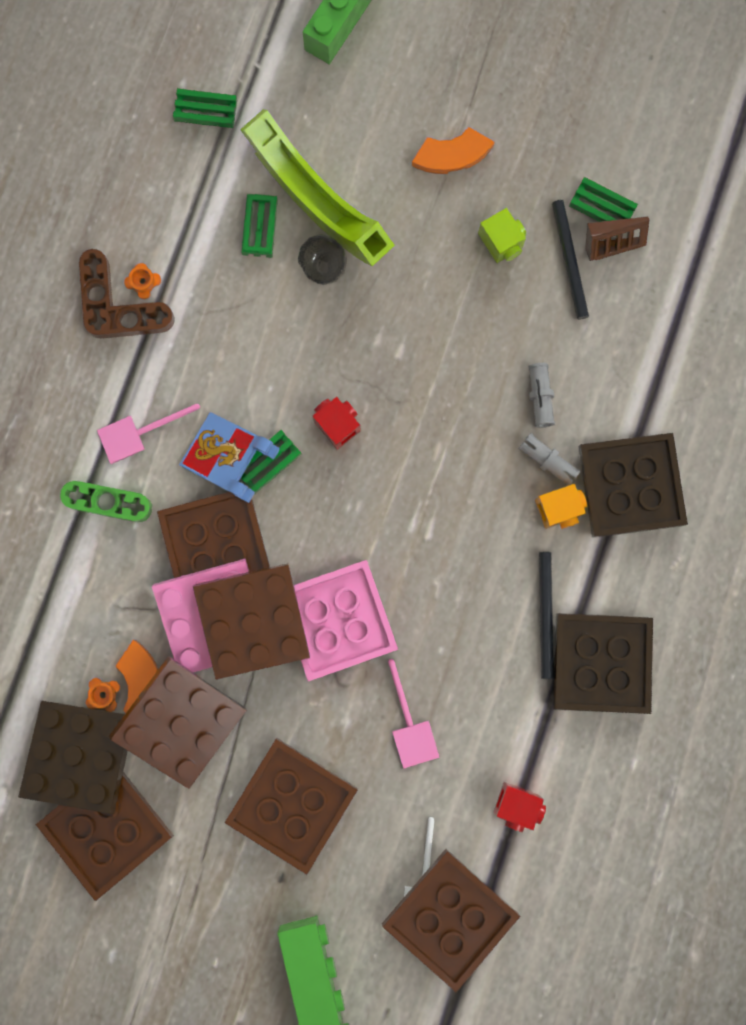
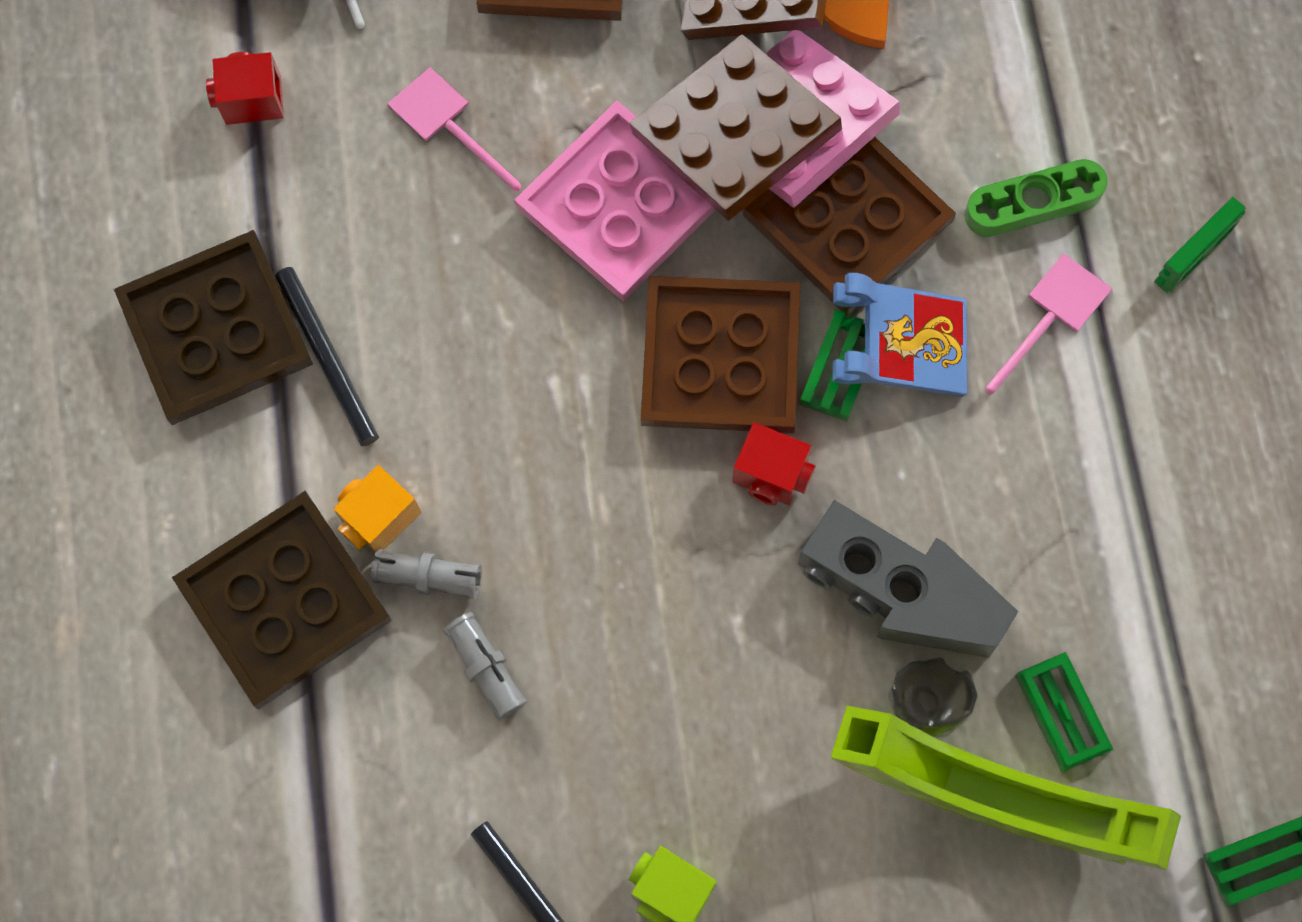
camera: 155 degrees right, 10 degrees down
reddish brown beam [79,249,175,339] -> none
orange plate [124,263,161,299] -> none
none -> reddish brown plate [640,276,801,433]
none -> dark grey brick [798,500,1019,657]
none -> green tile [1154,196,1246,293]

